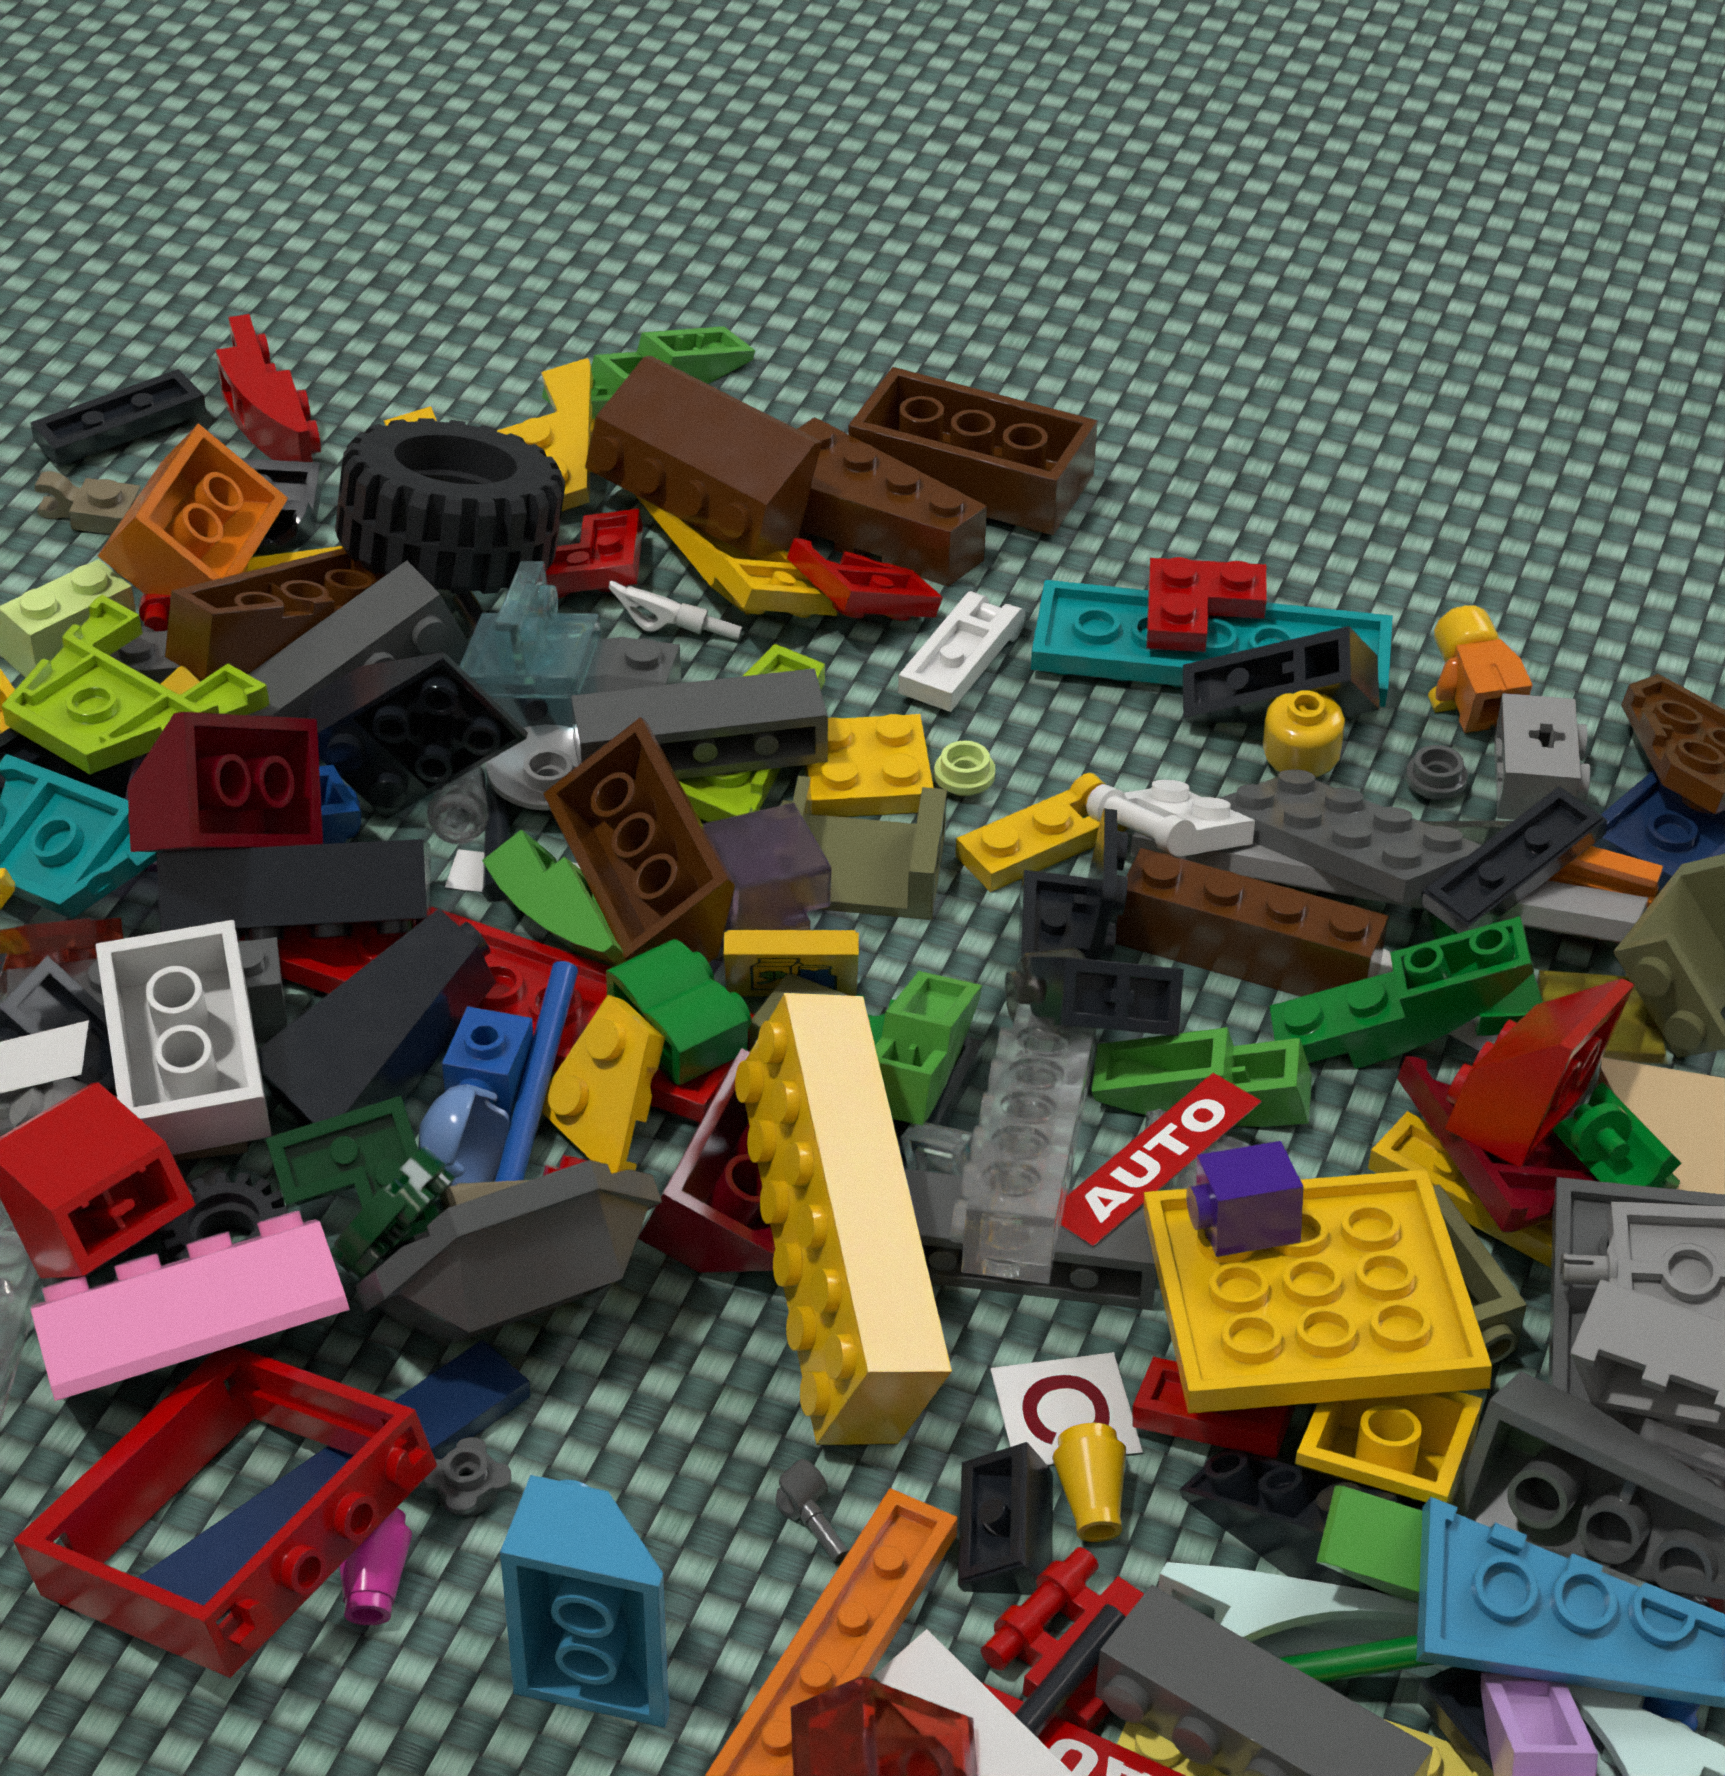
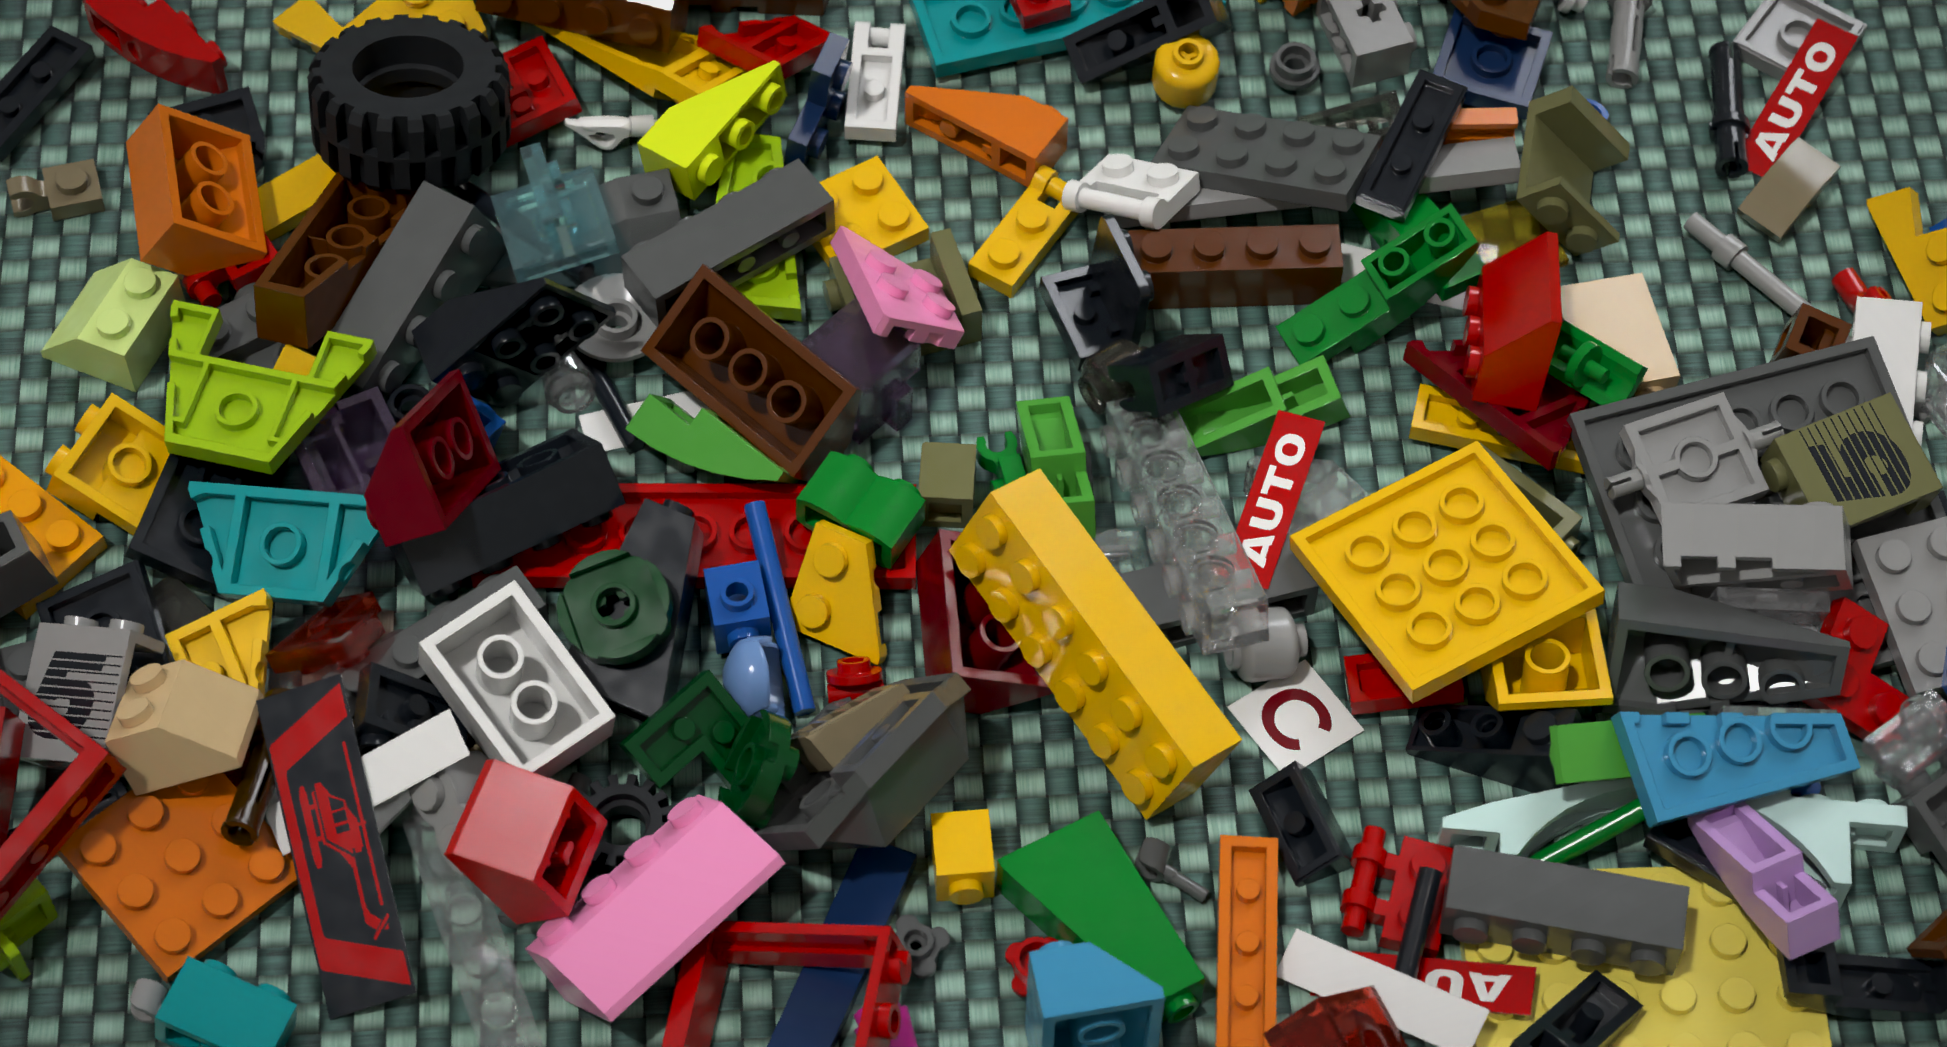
camera: 25 degrees left, 15 degrees up
yellow tile [724,930,859,997] -> none
yellowish green plate [934,741,995,796] -> none
yellow cone [1052,1423,1127,1542] -> none
brick [1186,1141,1304,1257] -> none
none -> dark green plate [557,549,673,665]
none -> neon yellow slope [637,60,787,201]
none -> dark blue plate [784,32,853,166]
none -> bright pink wing [830,225,965,349]
none -> orange slope [905,85,1068,187]
none -> yellow brick [930,809,995,905]
none -> green slope [996,810,1205,1024]
none -> light grey head [1222,606,1308,682]

